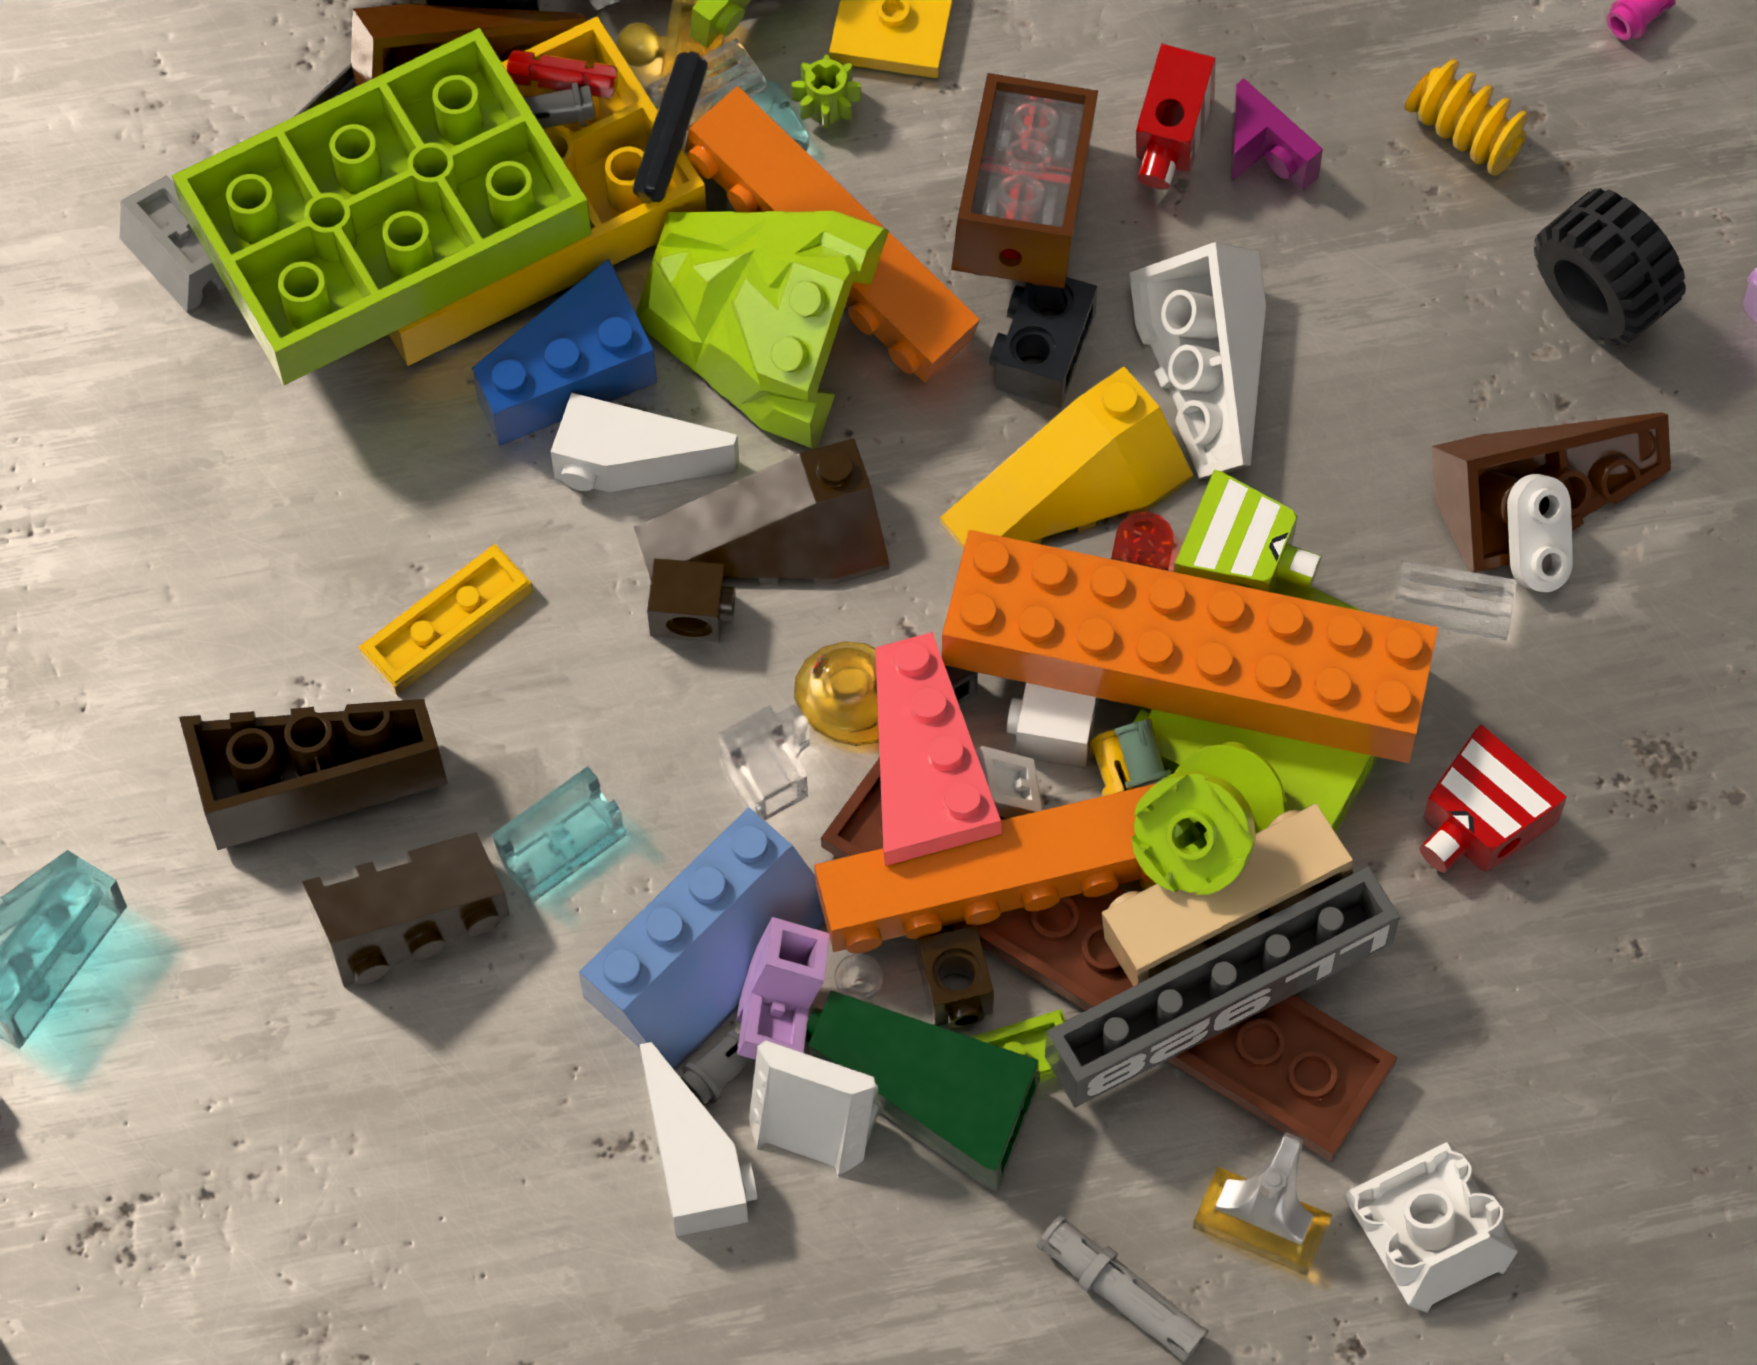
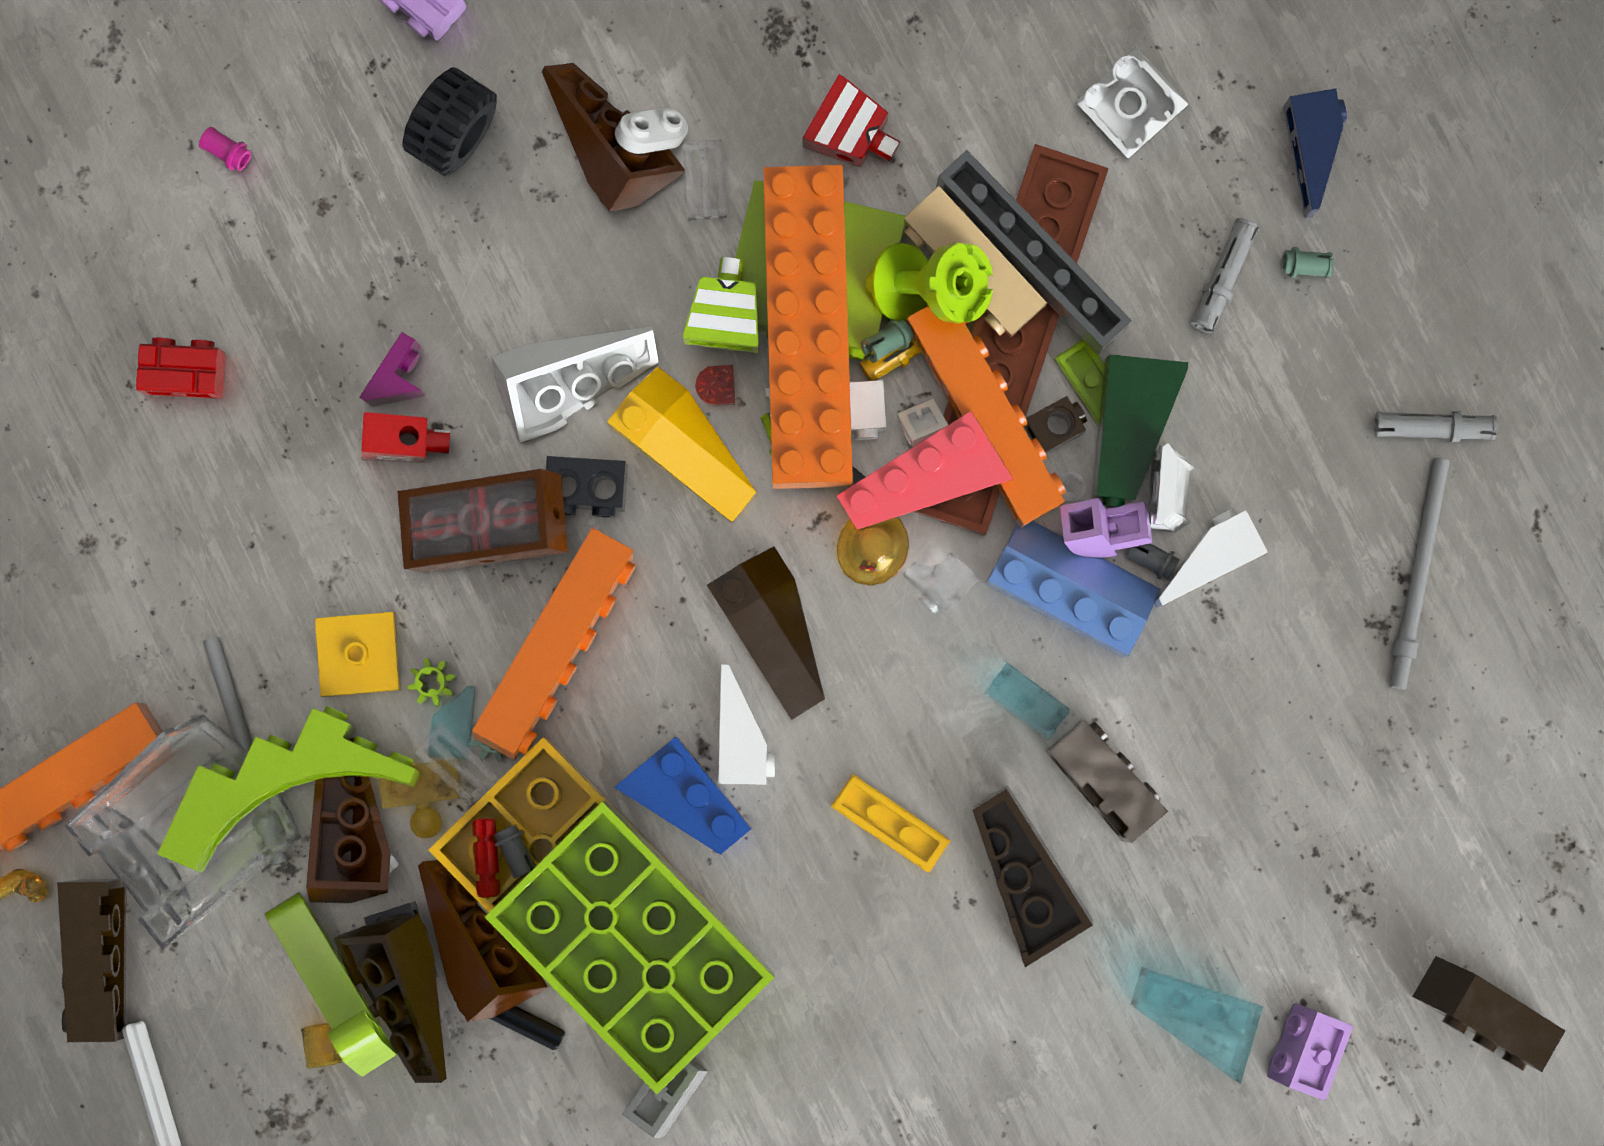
camera: 105 degrees left, 20 degrees up
black axle [632,51,708,204] -> none
lime wedge [636,211,889,449] -> none
dark brown brick [647,558,736,642] -> none
piece [1193,1132,1332,1276] -> none
yellow piece [1405,58,1529,176] -> none

